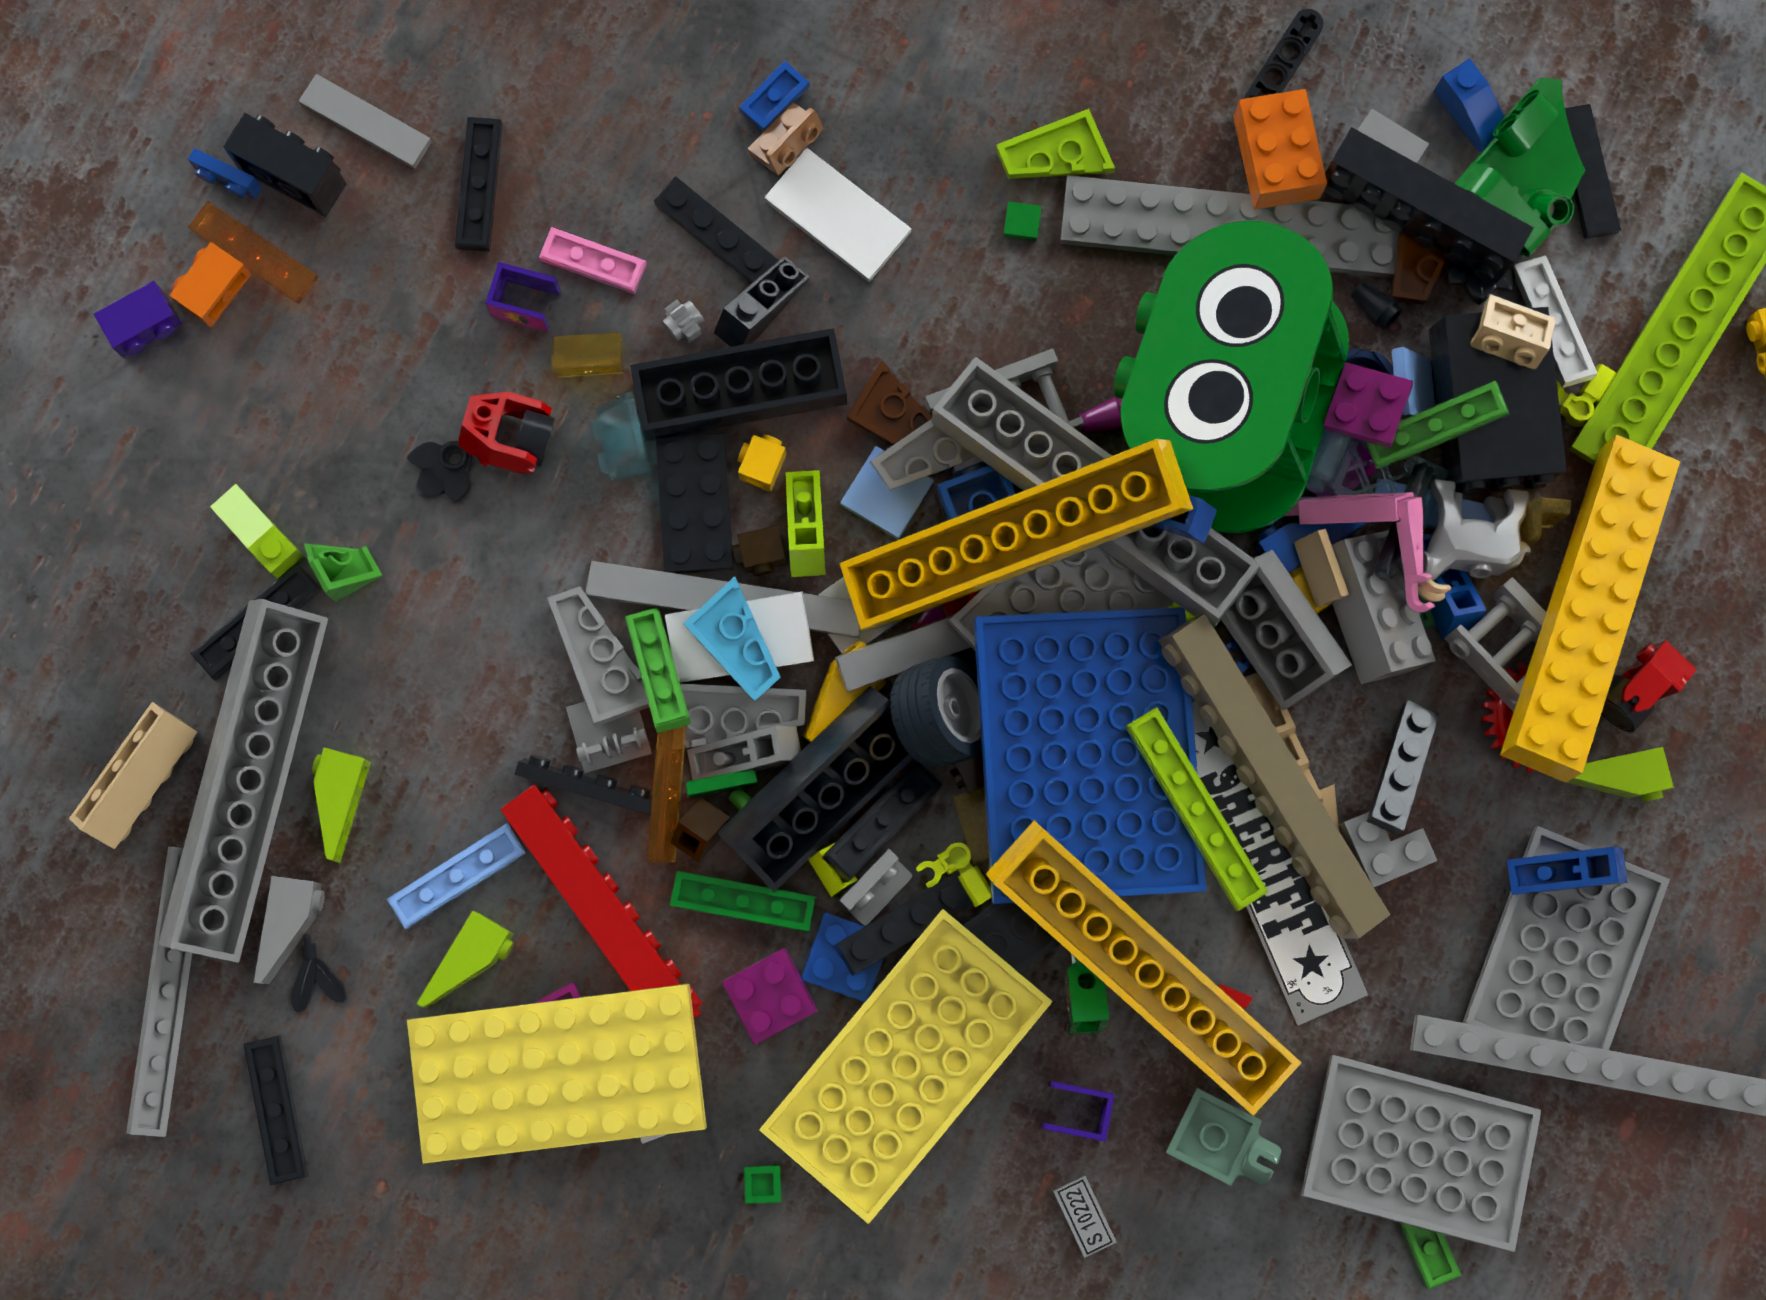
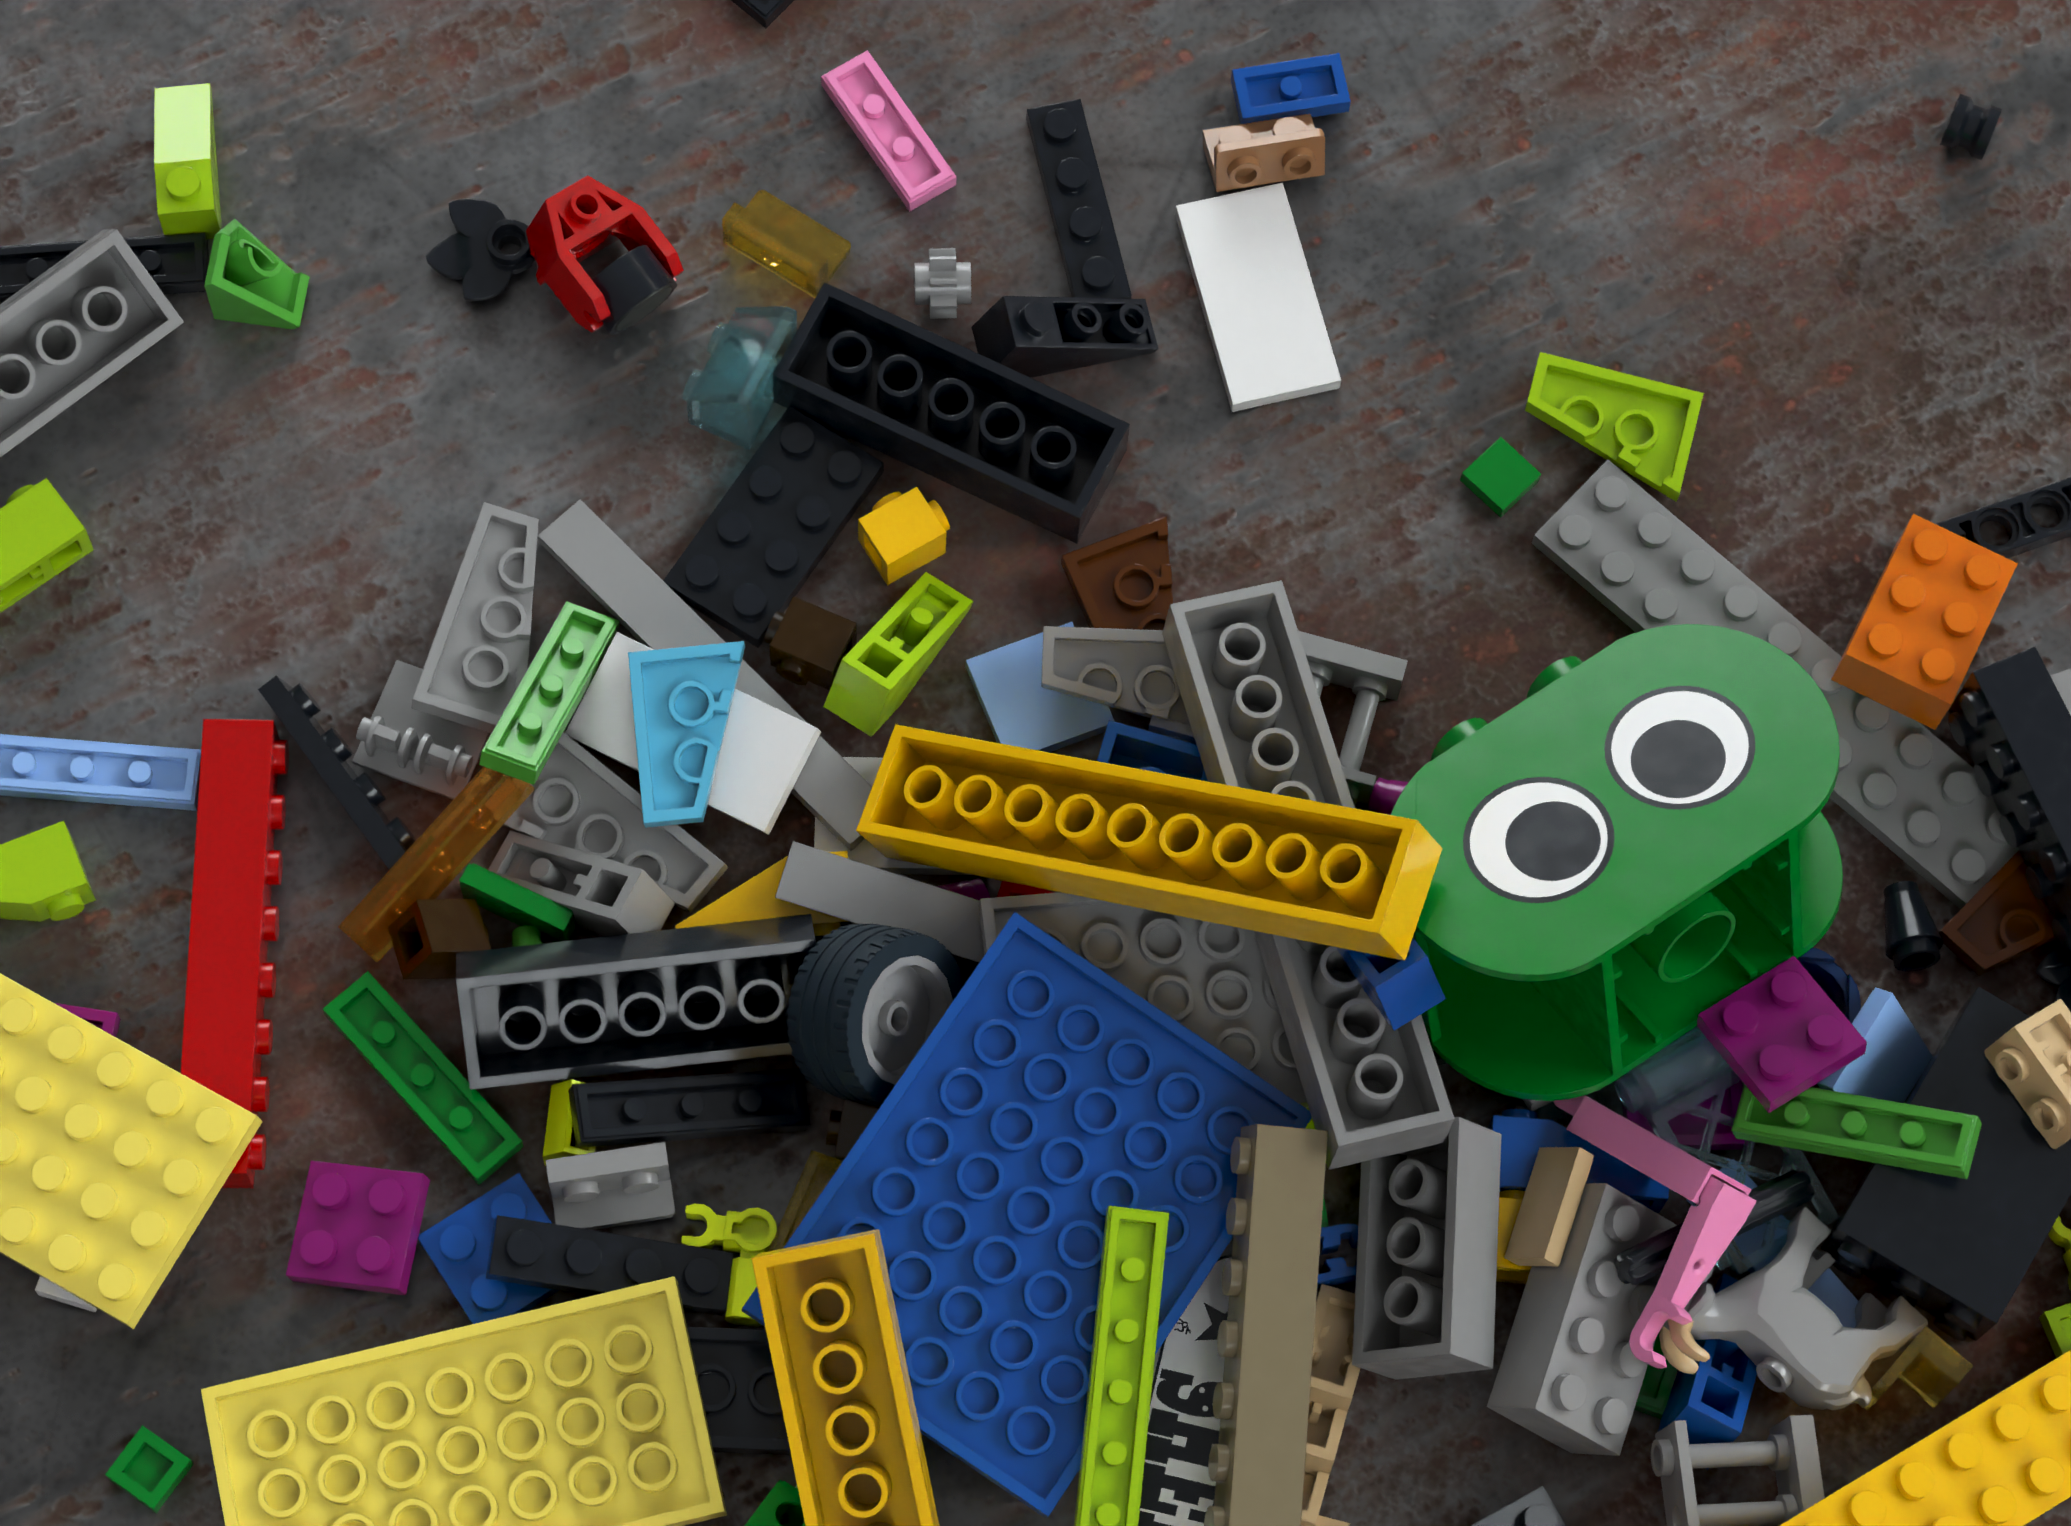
camera: 35 degrees right, 10 degrees down
dark purple piece [485,262,561,332] -> none

